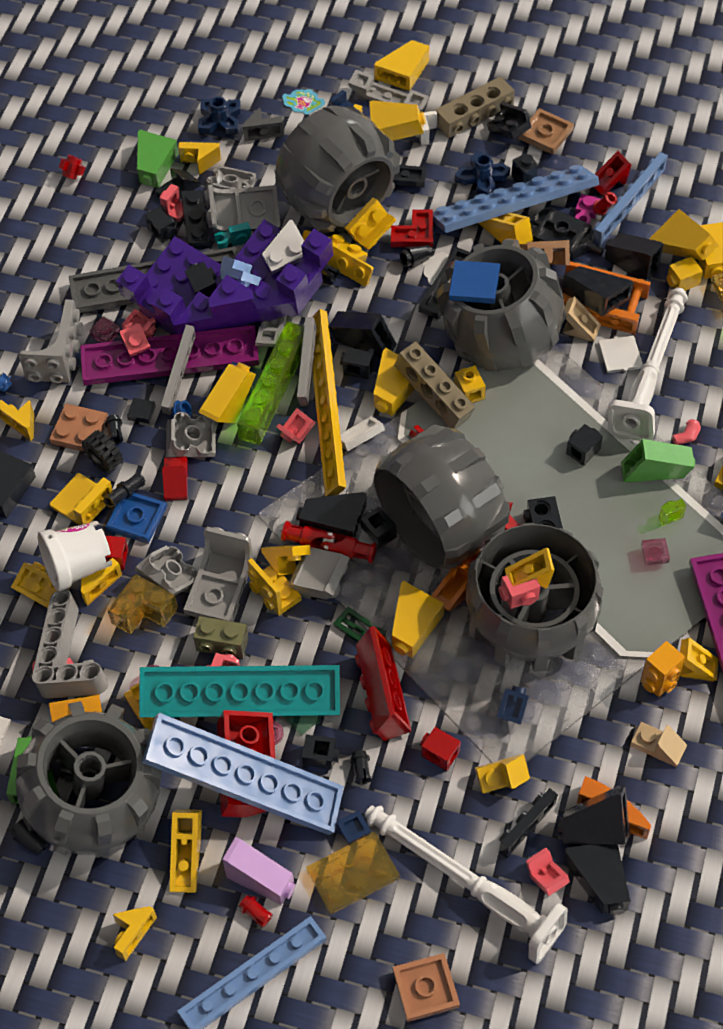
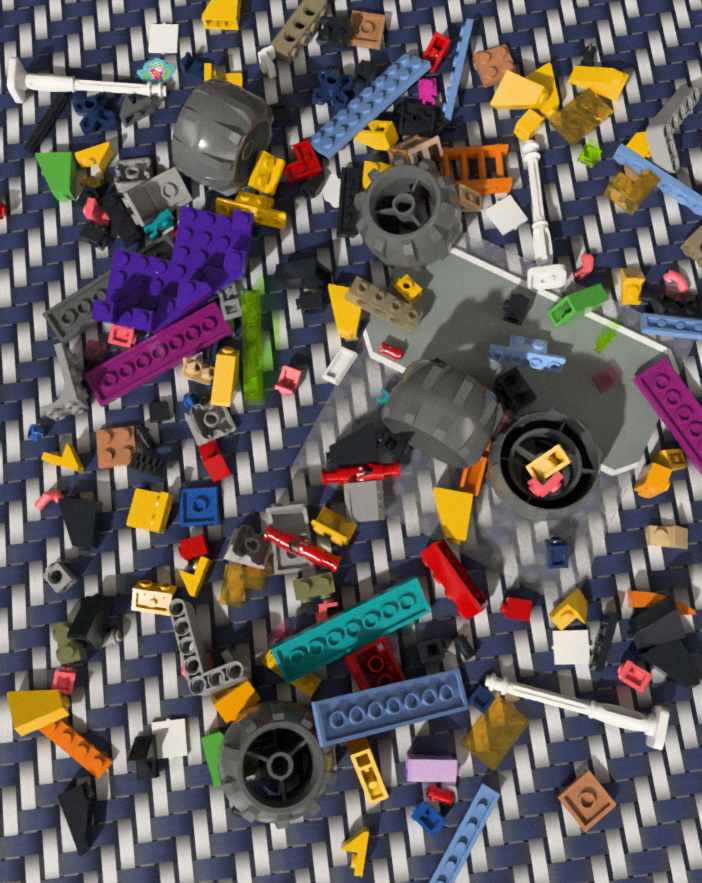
camera: 20 degrees left, 20 degrees up
white piece [37,521,112,592] -> none
black pin [103,473,145,508] -> none
coral bracket [119,323,151,357] -> none
light grey tile [161,325,196,415] -> none
black brick [184,262,217,297] -> none
light blue brick [220,256,261,287] -> none
yellow slope [261,545,311,576] -> none
white wing [262,219,304,275] -> none
light grey tile [297,317,317,407] -> none
yellow plate [312,309,346,496] -> none
dark green tile [333,607,386,643] -> none
light grey slope [348,70,429,113] -> none
yellow slope [370,101,426,141] -> none
blue tile [449,260,500,304] -> none
black slope [562,266,633,316] -> none
red pin [593,192,617,216] -> none
black slope [604,232,663,281] -> none
none -> white piece [7,57,167,103]
none -> black axle [24,93,67,154]
none -> white piece [148,23,179,55]
none -> tan hips [180,357,215,385]
none -> red piece [263,524,342,573]
none -> blue bracket [411,801,447,838]
none -> nougat plate [472,44,518,88]
none -> light blue bracket [487,335,566,373]
none -> white piece [551,630,591,665]

